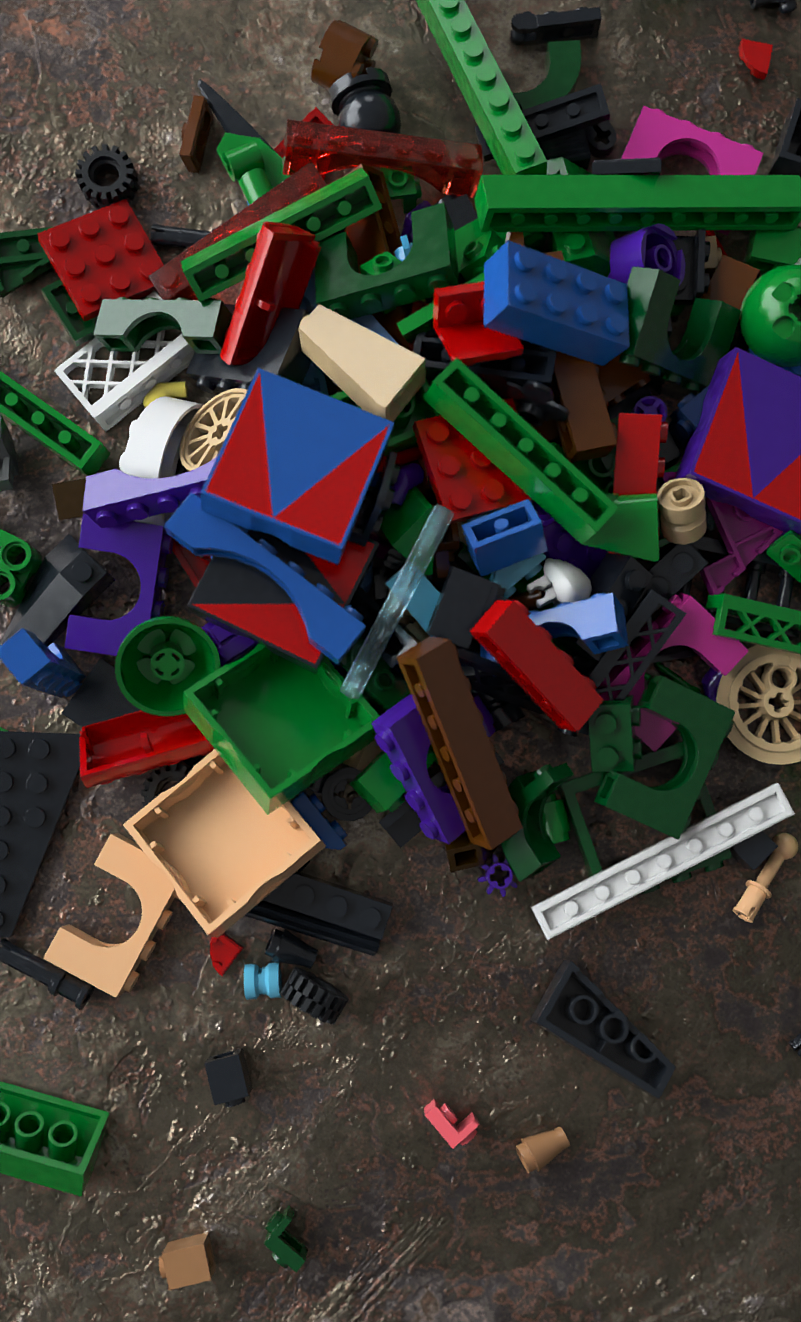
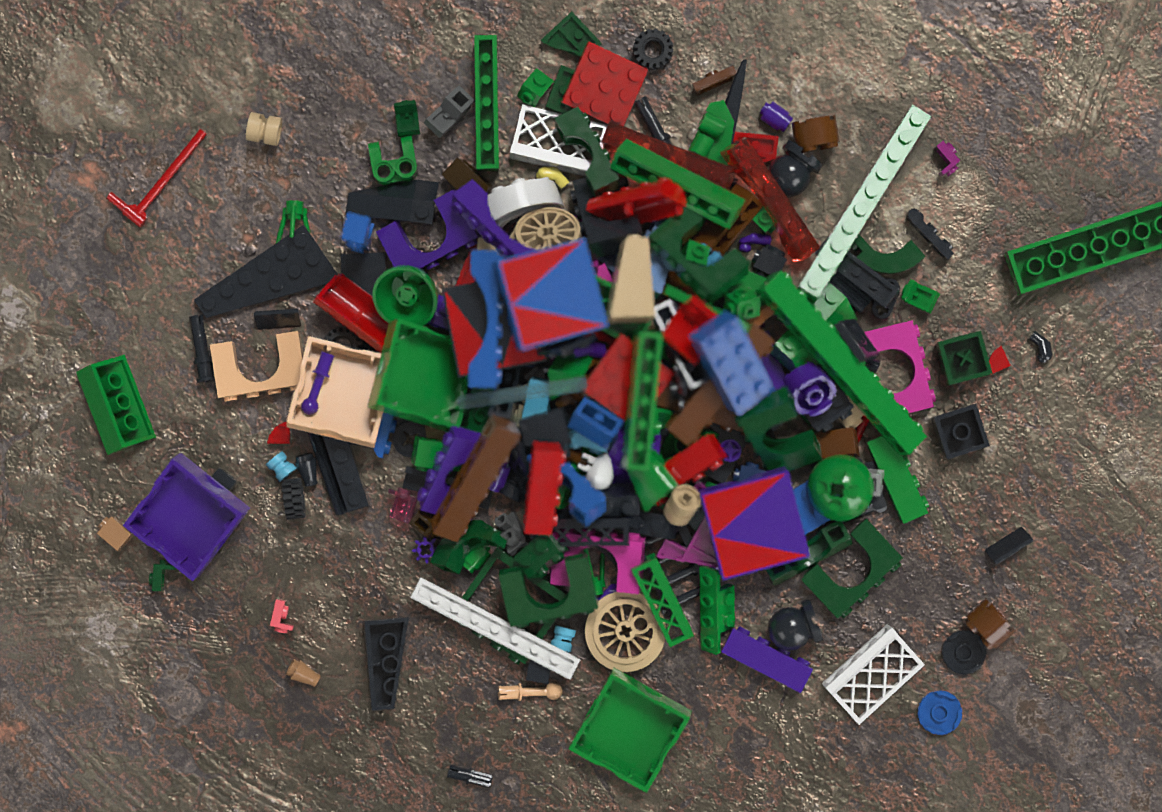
camera: 60 degrees right, 5 degrees up
none -> dark purple tile [123,453,250,581]
none -> black slope [254,308,301,330]
none -> dark purple pin [301,352,334,416]
none -> clear pink bracket [388,487,417,524]
none -> dark grey hips [494,512,529,556]
none -> green bracket [517,68,554,107]
none -> medium azure wheel [550,625,576,652]
none -> dark purple brick [759,101,793,132]
none -> green bracket [901,279,940,314]
none -> dark green brick [935,331,993,386]

